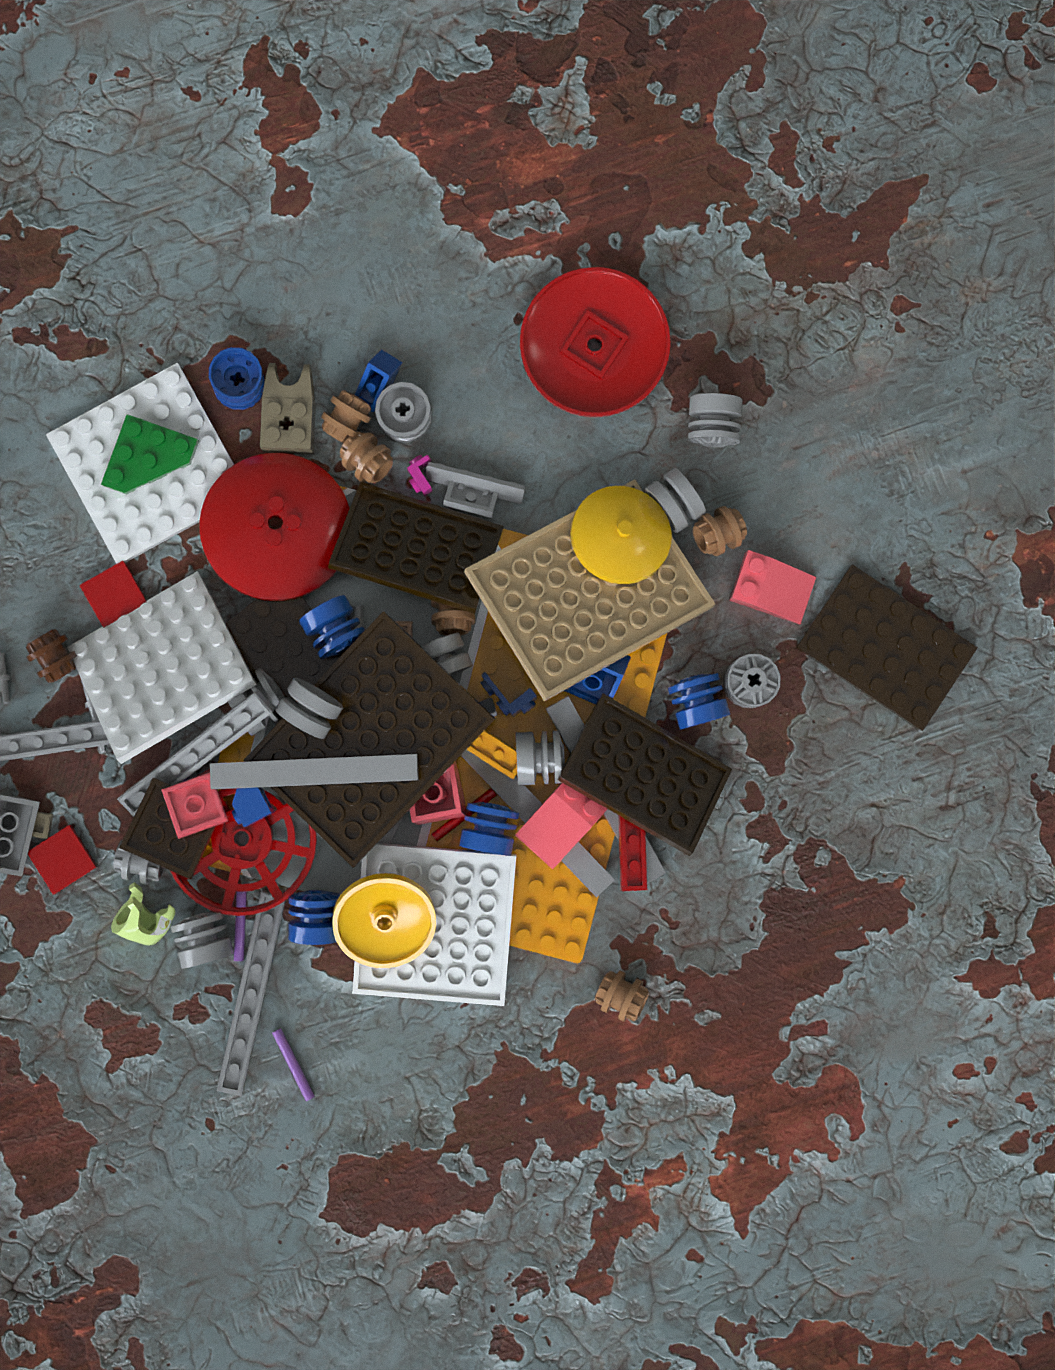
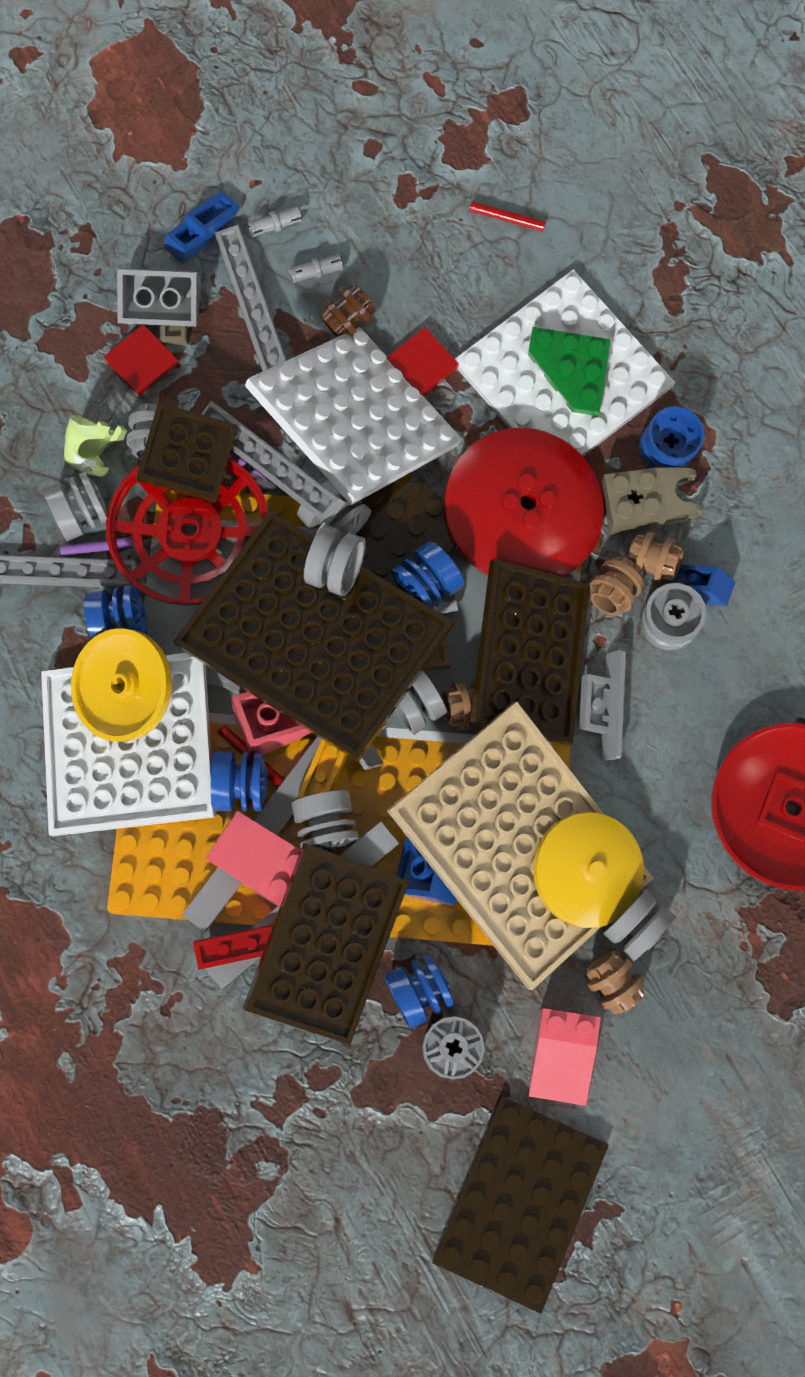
camera: 80 degrees right, 10 degrees down
coral tile [161,772,228,839] -> none
light grey tile [210,754,419,789] -> none
blue slope [232,787,275,827] -> none
dark pink bracket [407,455,433,497] -> none
dark blue bracket [480,672,537,717] -> none
medium nougat piece [595,970,649,1022] -> none
light grey wheel [688,393,742,447] -> none

